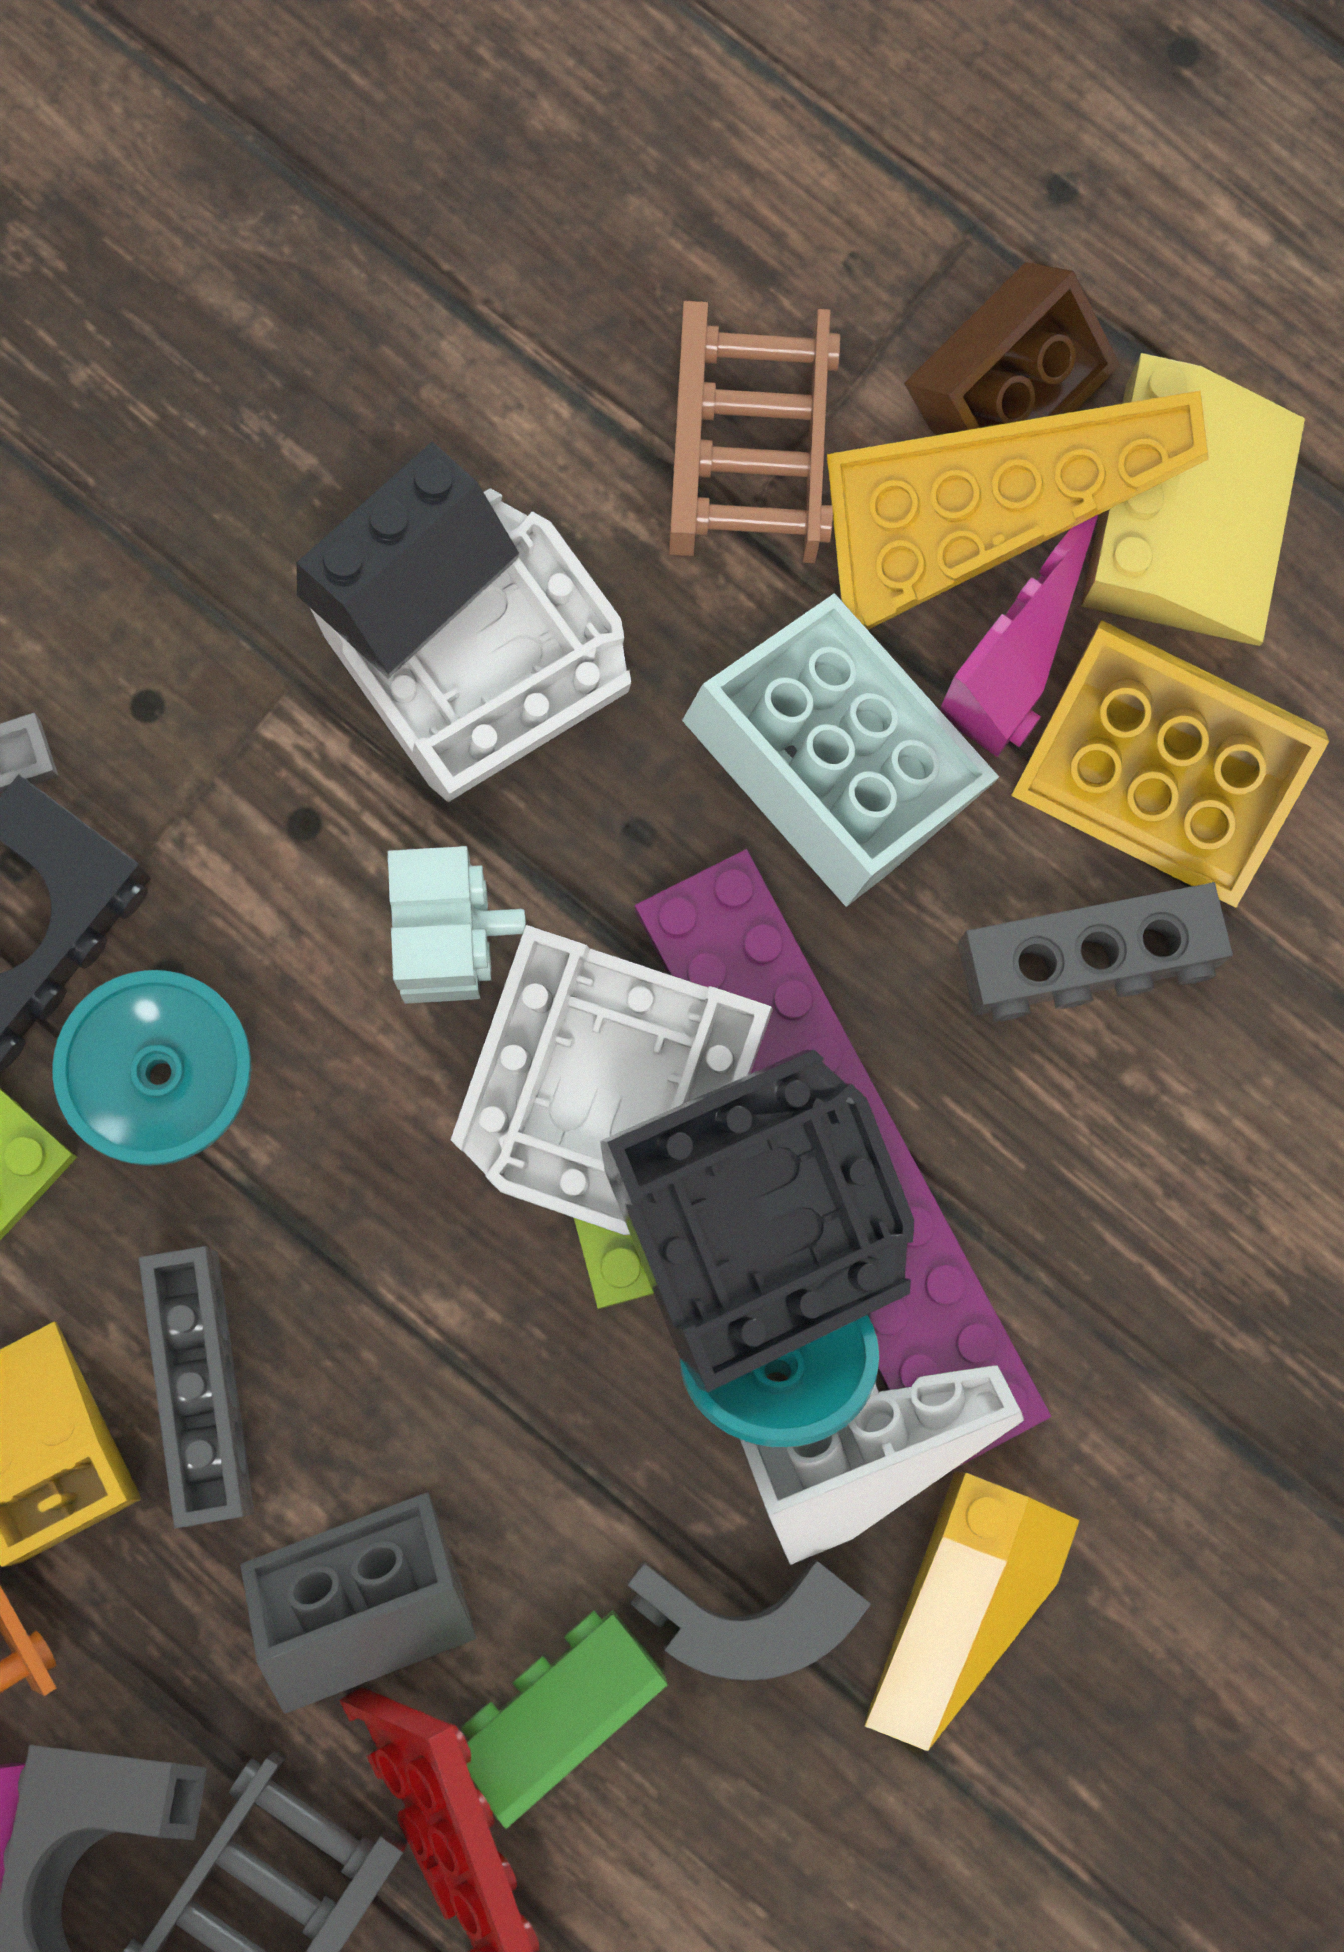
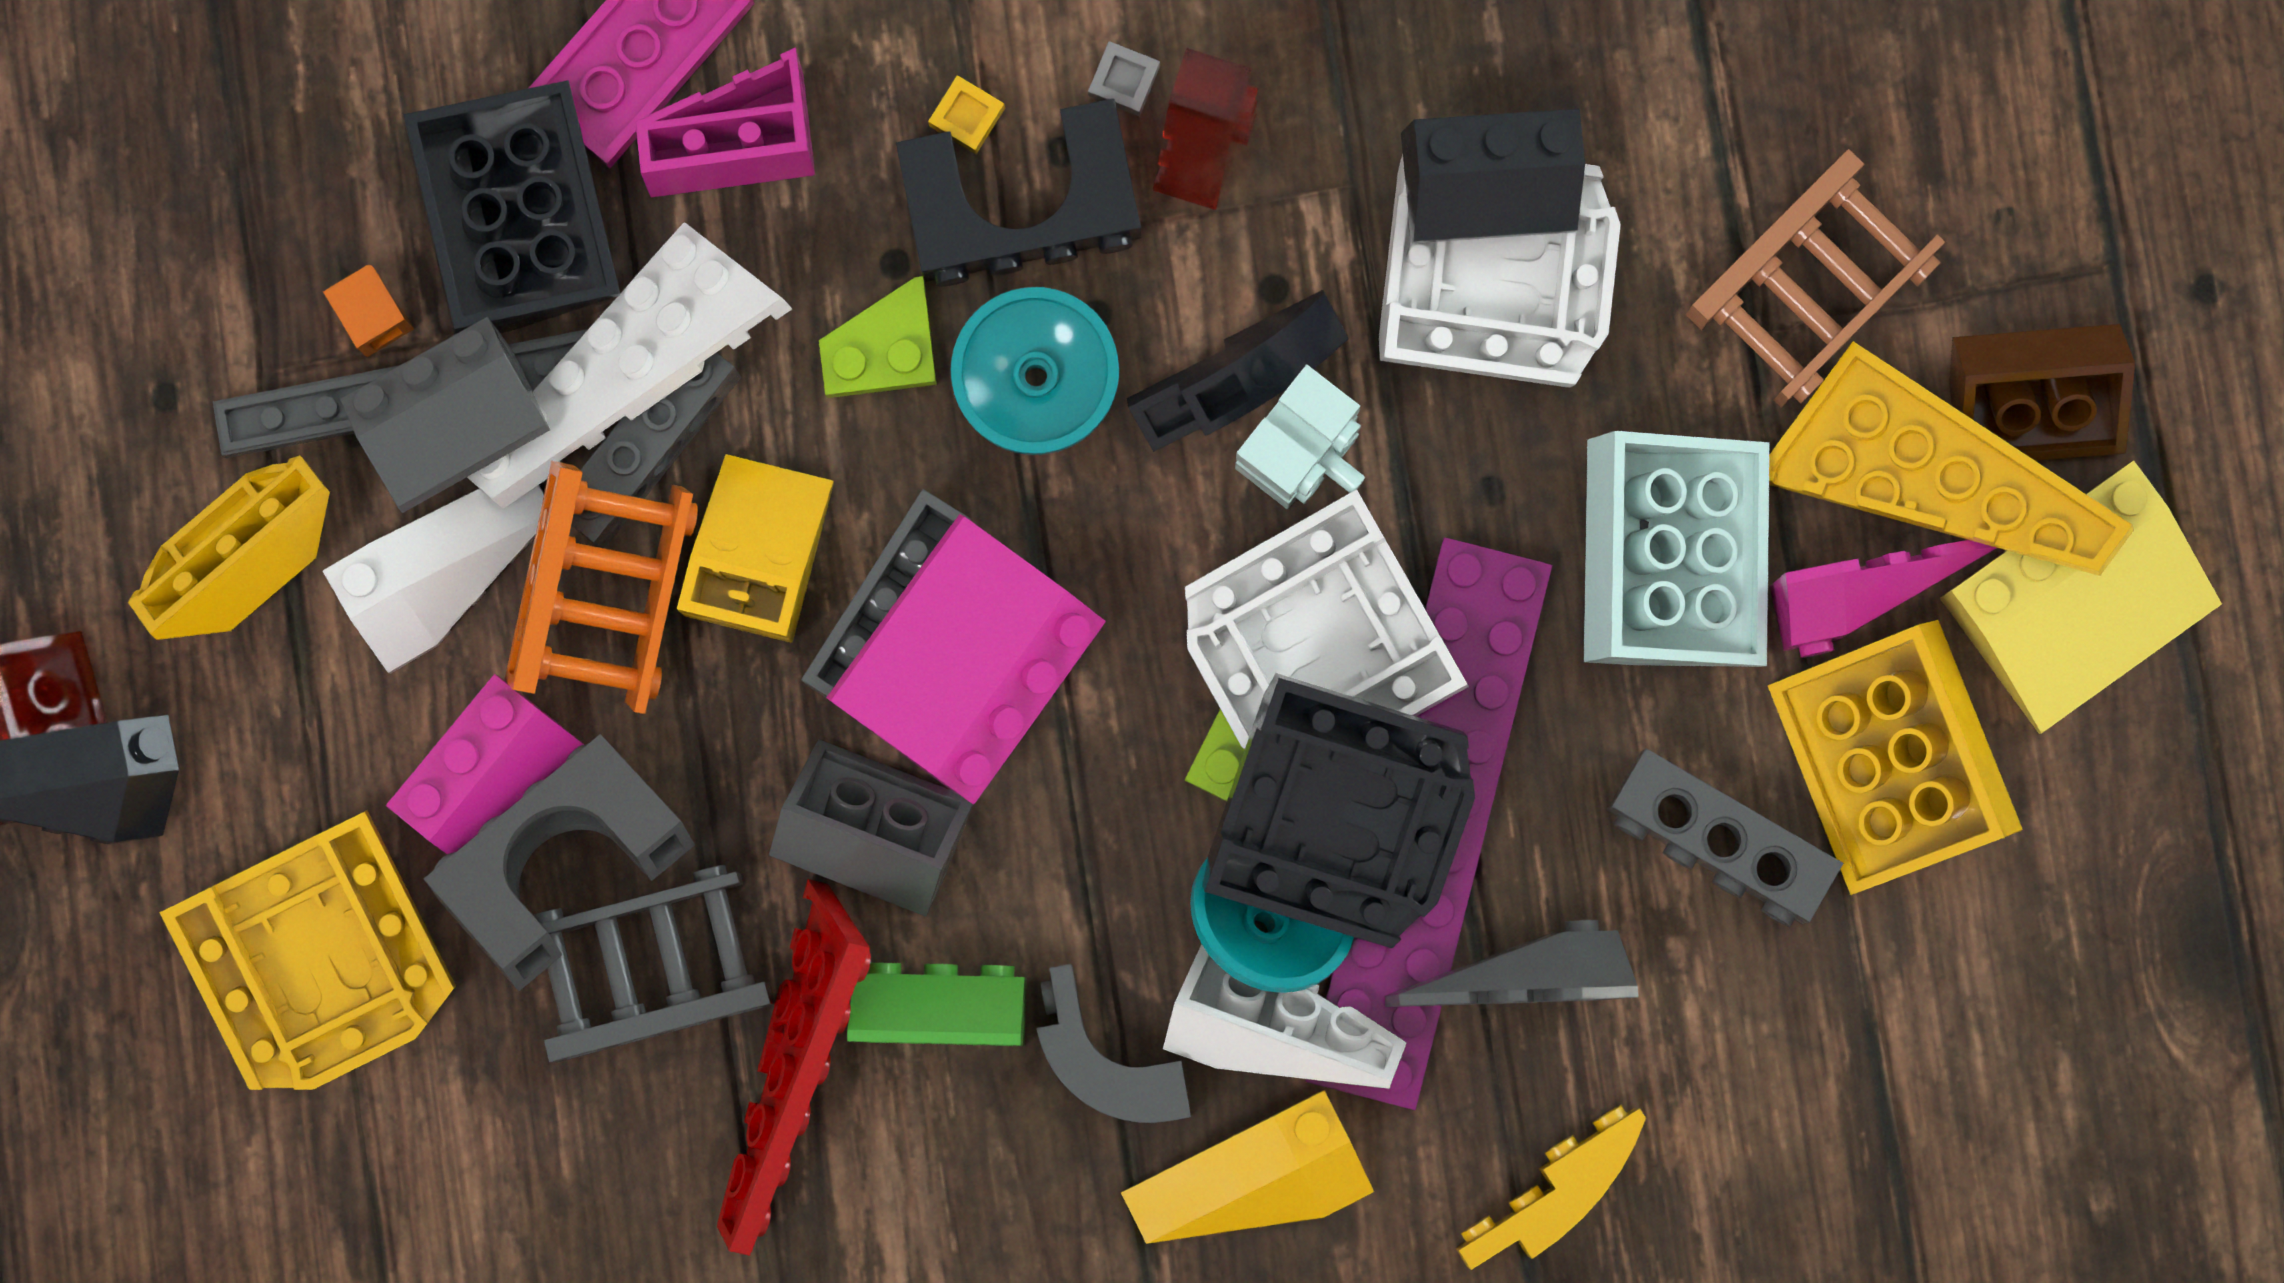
camera: 55 degrees right, 5 degrees up
none -> dark pink slope [826,514,1106,805]
none -> black slope [1126,290,1349,452]
none -> clear red wedge [1153,48,1259,210]
none -> dark grey wedge [1385,920,1638,1007]
none -> yellow slope [1456,1105,1646,1270]

